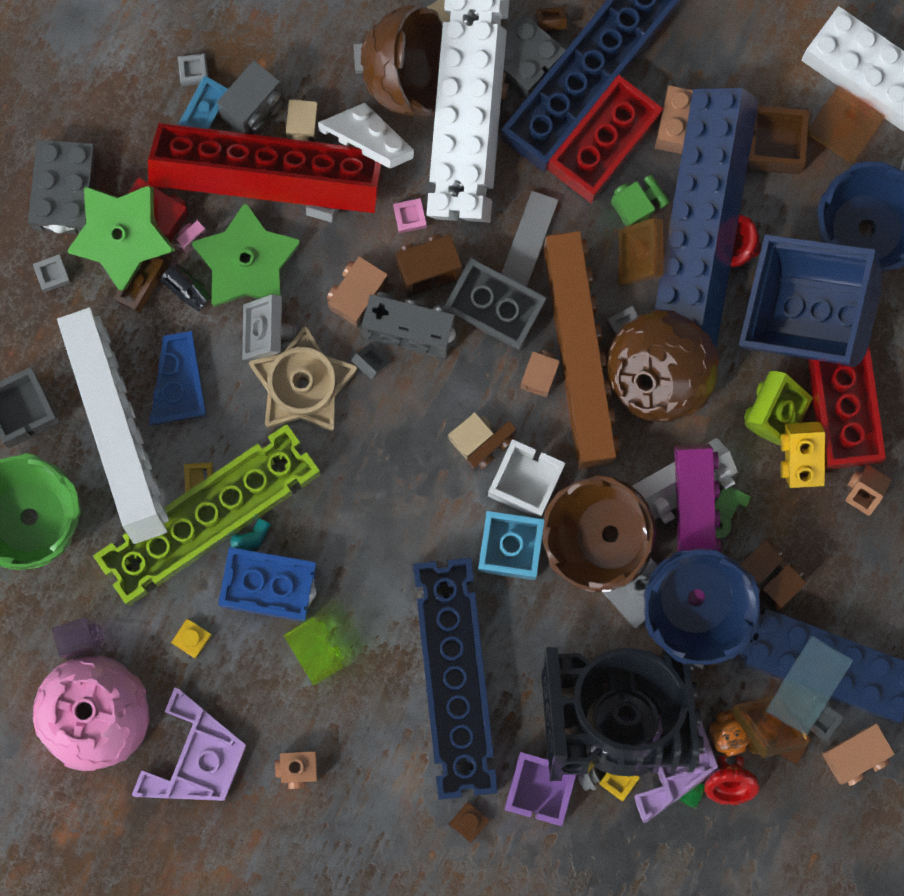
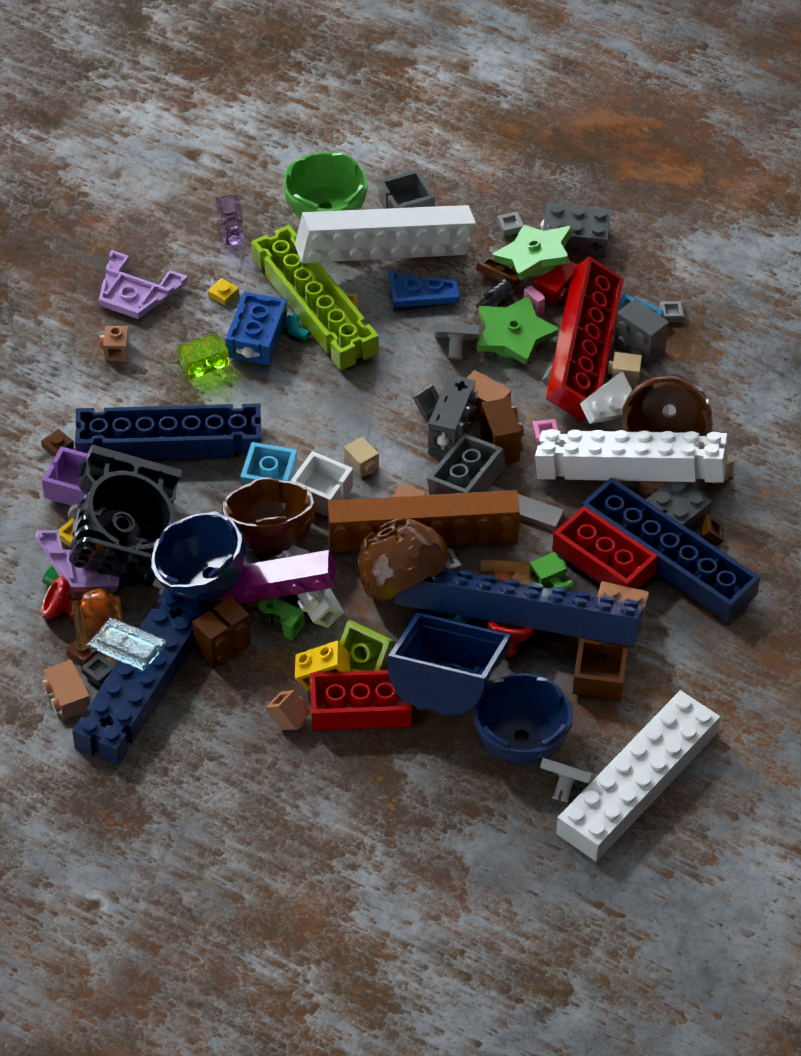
camera: 95 degrees right, 30 degrees down
bright pink piece [33,655,150,771] -> none
tan plate [249,327,357,431] -> none
reddish brown plate [466,421,517,472] -> none
clear orange tile [808,85,885,164] -> none

